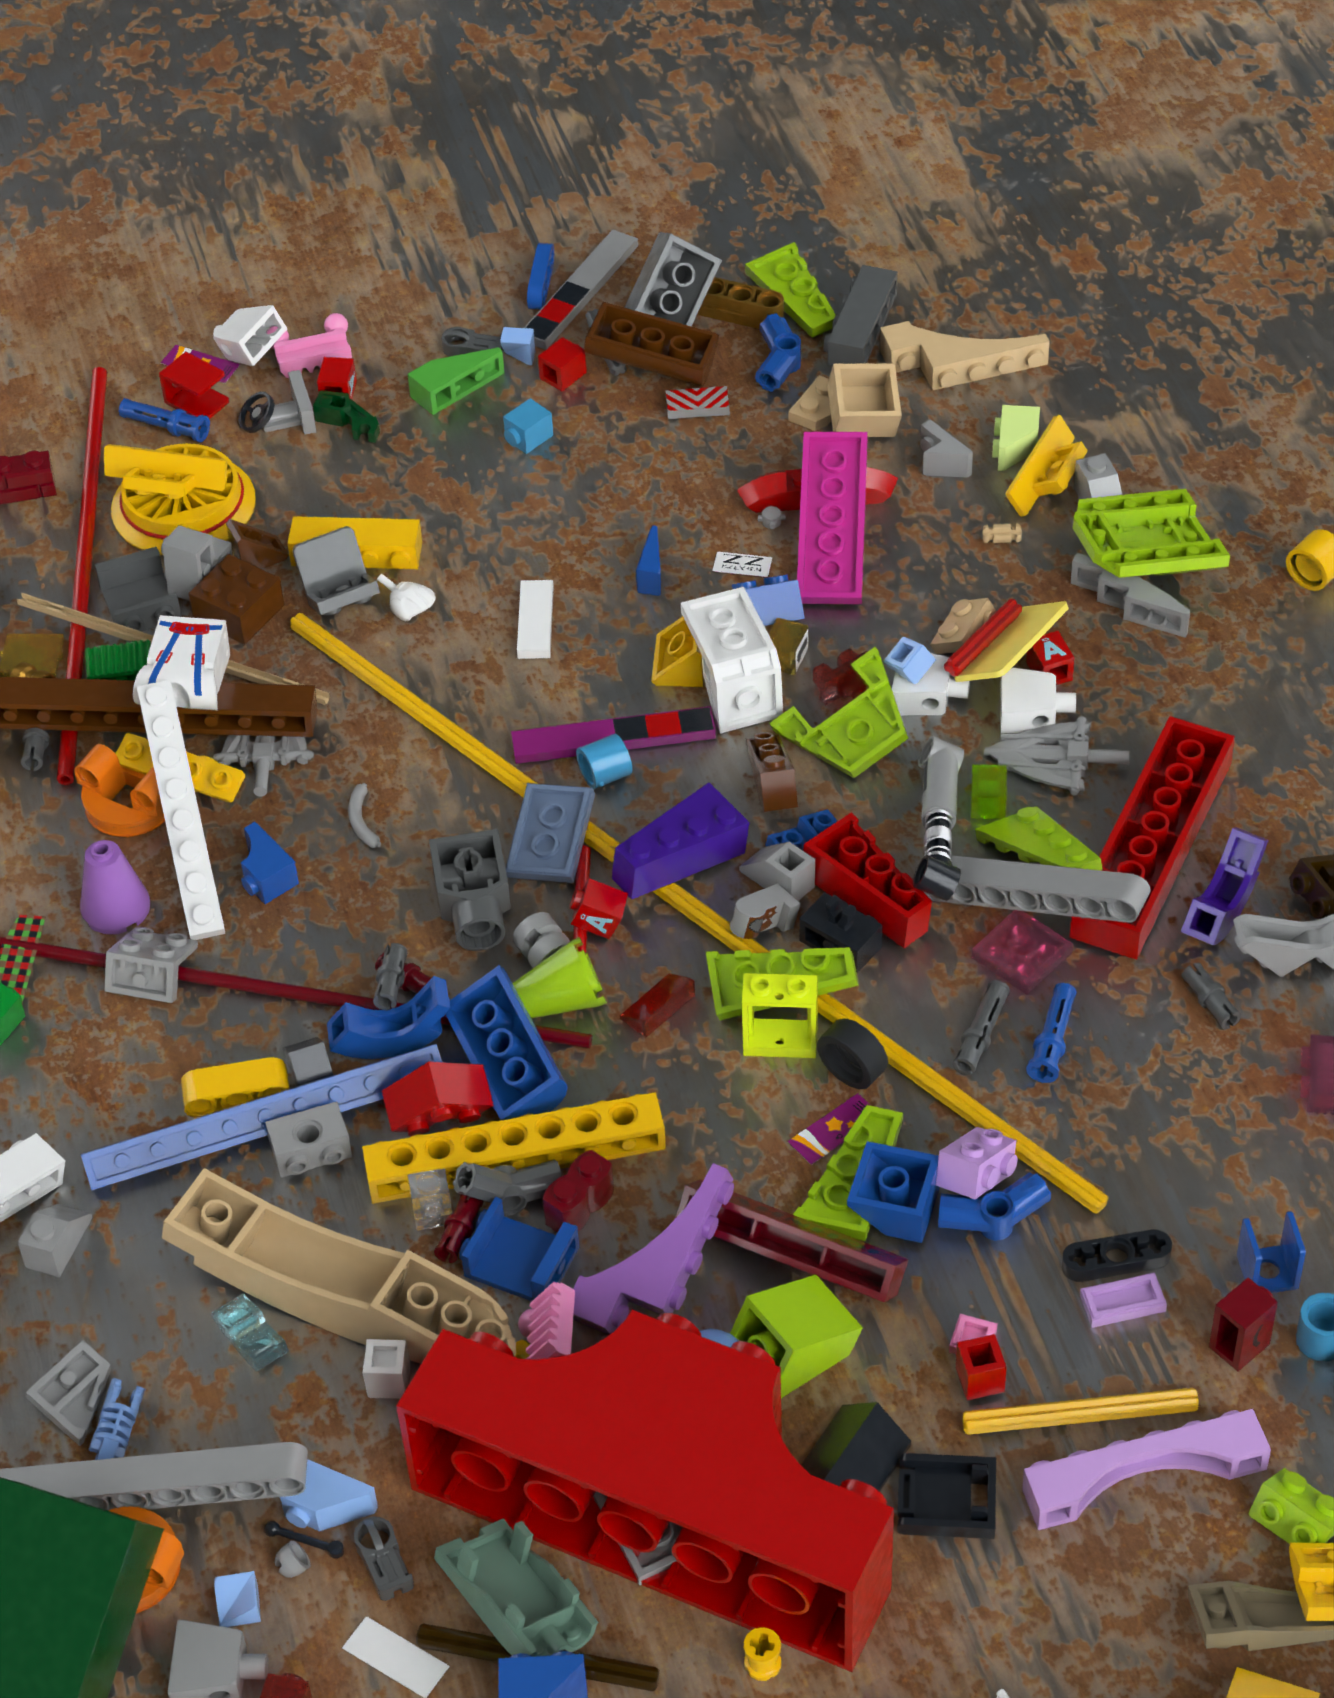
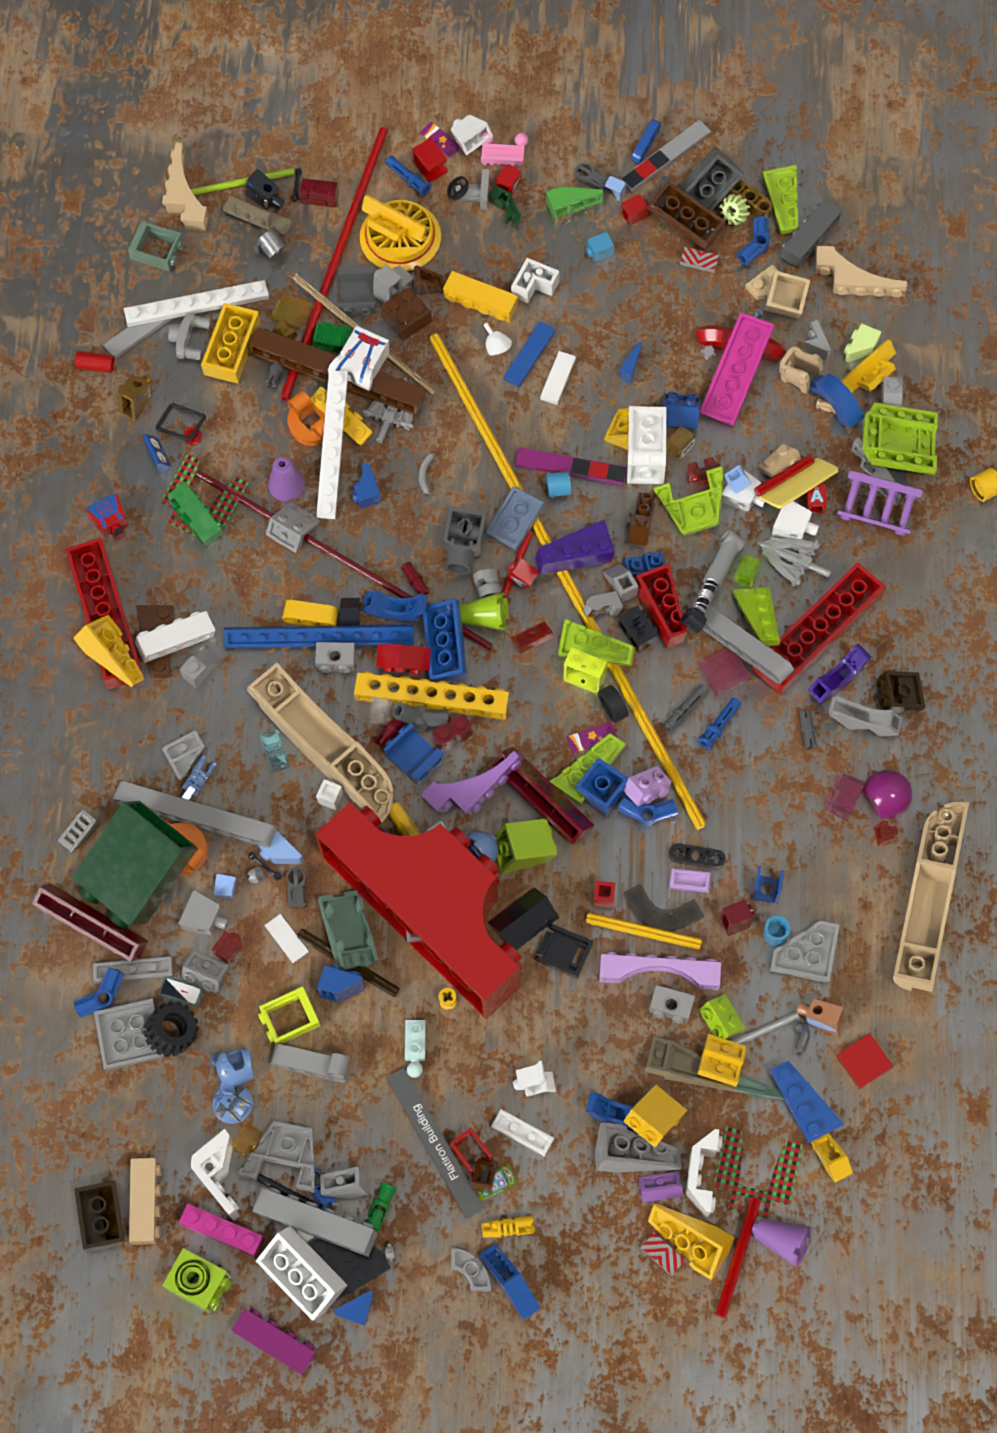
camera: 20 degrees right, 20 degrees up
bracket [292,526,380,616] -> none
dark grey pin [373,943,408,1010] -> none
bright pink gear [518,1282,575,1359] -> none
white sticker [713,552,772,577] -> none
bright pink tile [949,1314,998,1354] -> none
none -> blue tile [503,322,556,388]
none -> white brick [511,258,560,304]
none -> clear smoke plate [623,883,704,931]
none -> light grey brick [649,985,695,1024]
none -> yellowish green gear [719,194,750,225]
none -> tan piece [779,347,823,394]
none -> blue arch [810,373,864,428]
none -> medium lavender fence [837,470,923,536]

